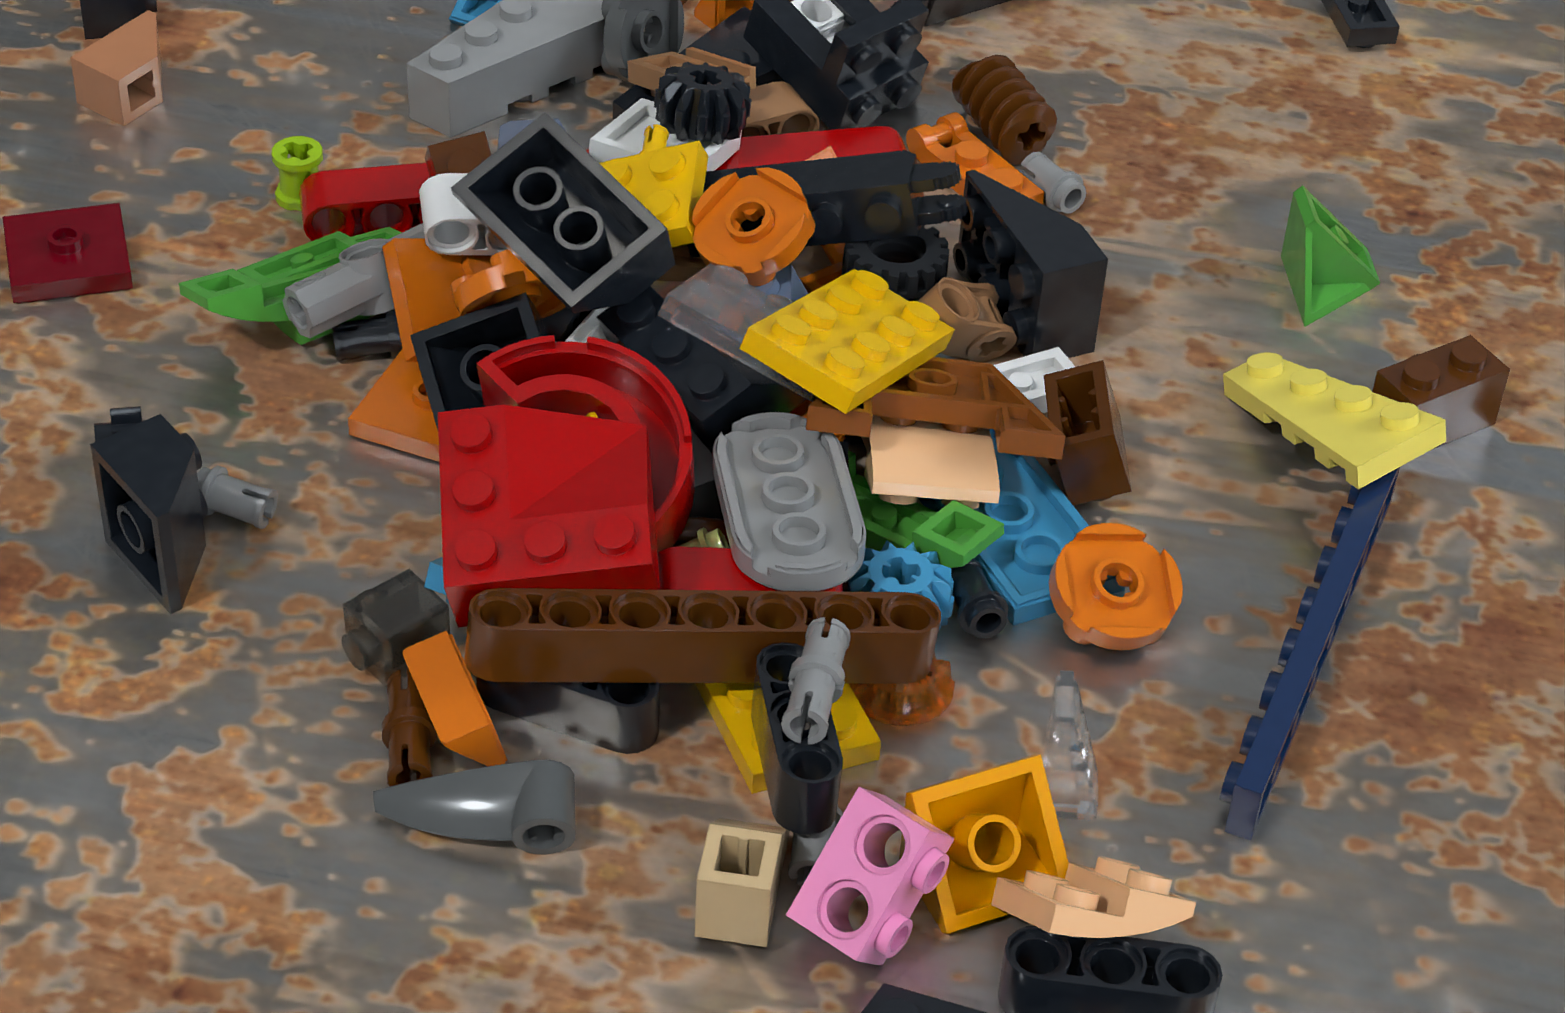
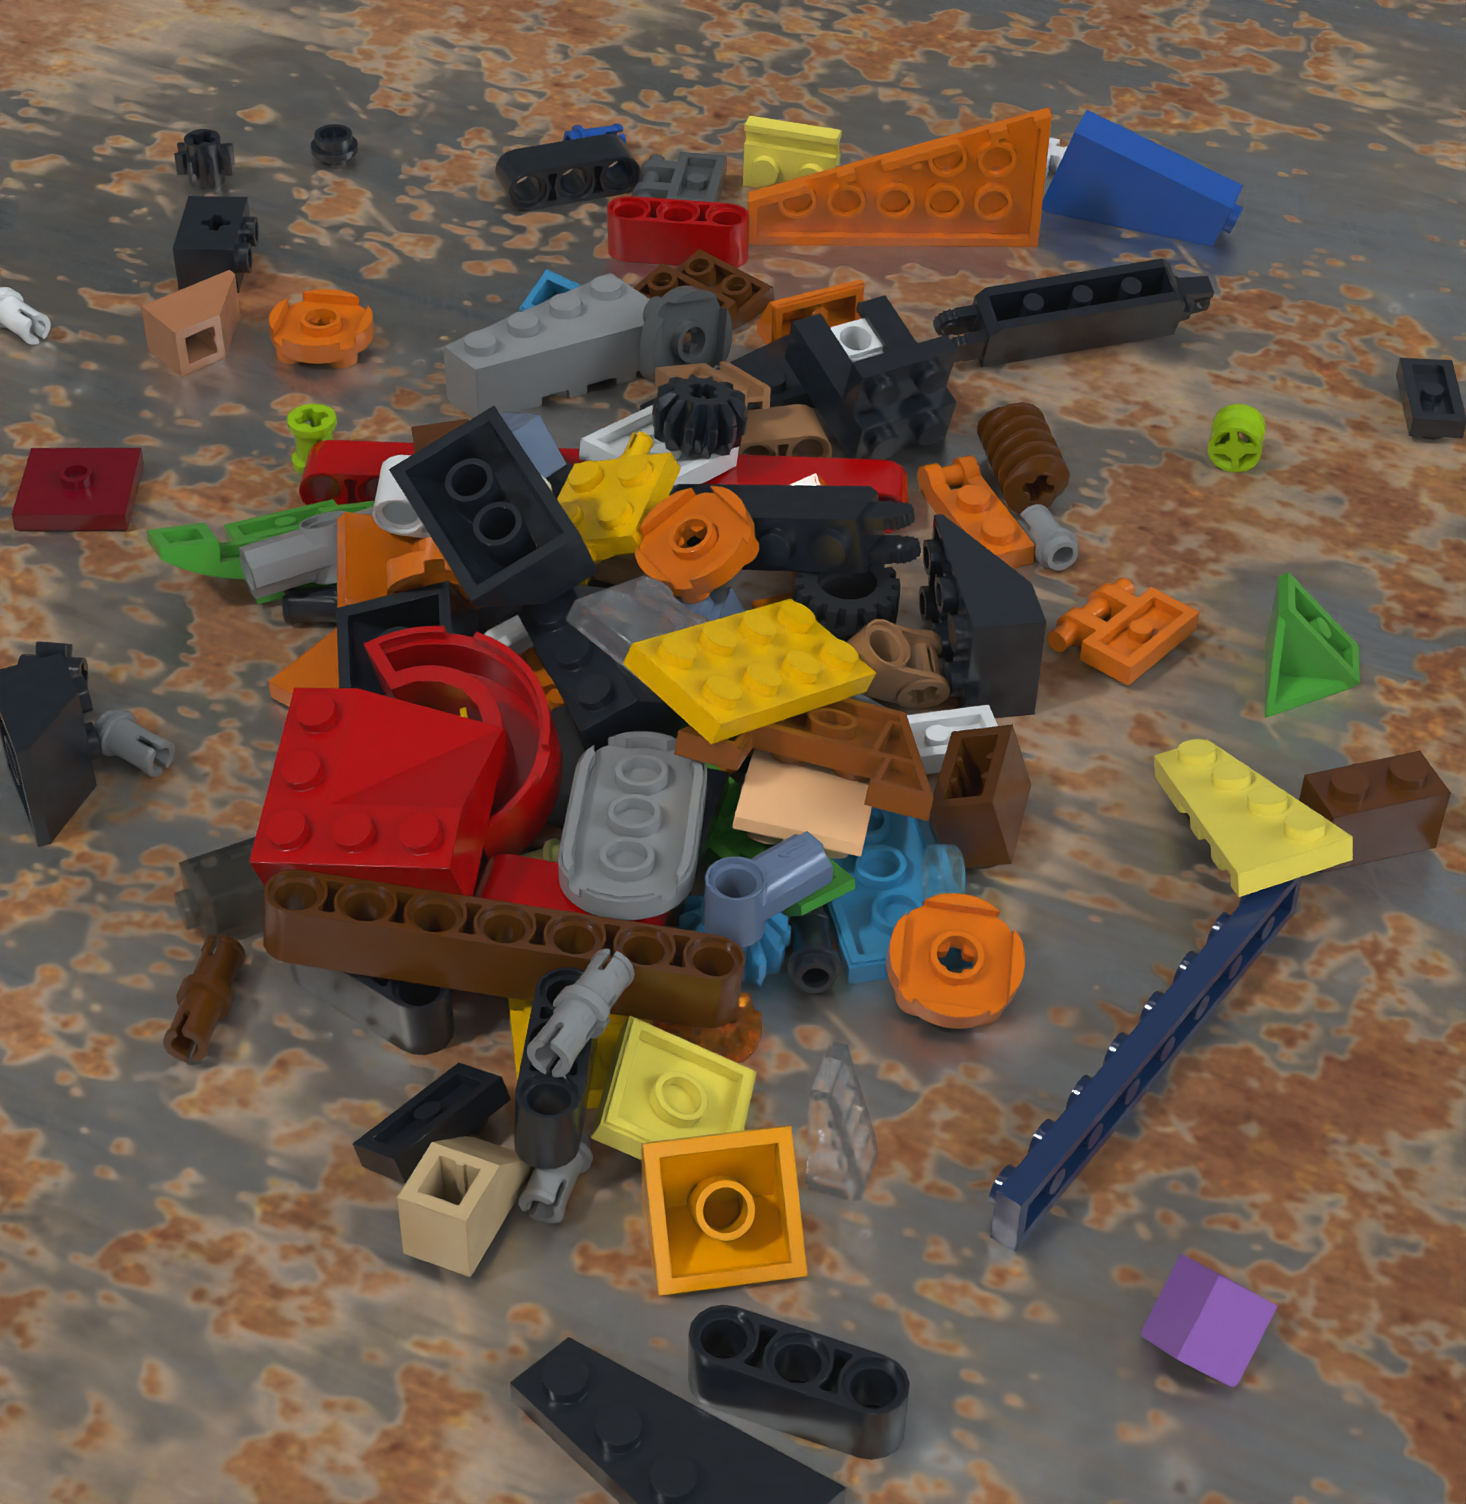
camera: 15 degrees right, 0 degrees up
dark grey piece [373,760,576,854] -> none
orange slope [403,630,508,766] -> none
bright pink brick [786,787,955,966] -> none
light nougat slope [991,856,1196,938] -> none
none -> orange plate [269,289,374,368]
none -> black plate [352,1063,511,1183]
none -> light yellow plate [590,1016,757,1160]
none -> sand blue piece [704,831,833,948]
none -> clear light blue tile [922,844,966,900]
none -> orange plate [1047,577,1200,686]
none -> medium lavender panel [1141,1254,1278,1387]
none -> lime wheel [1207,403,1266,473]

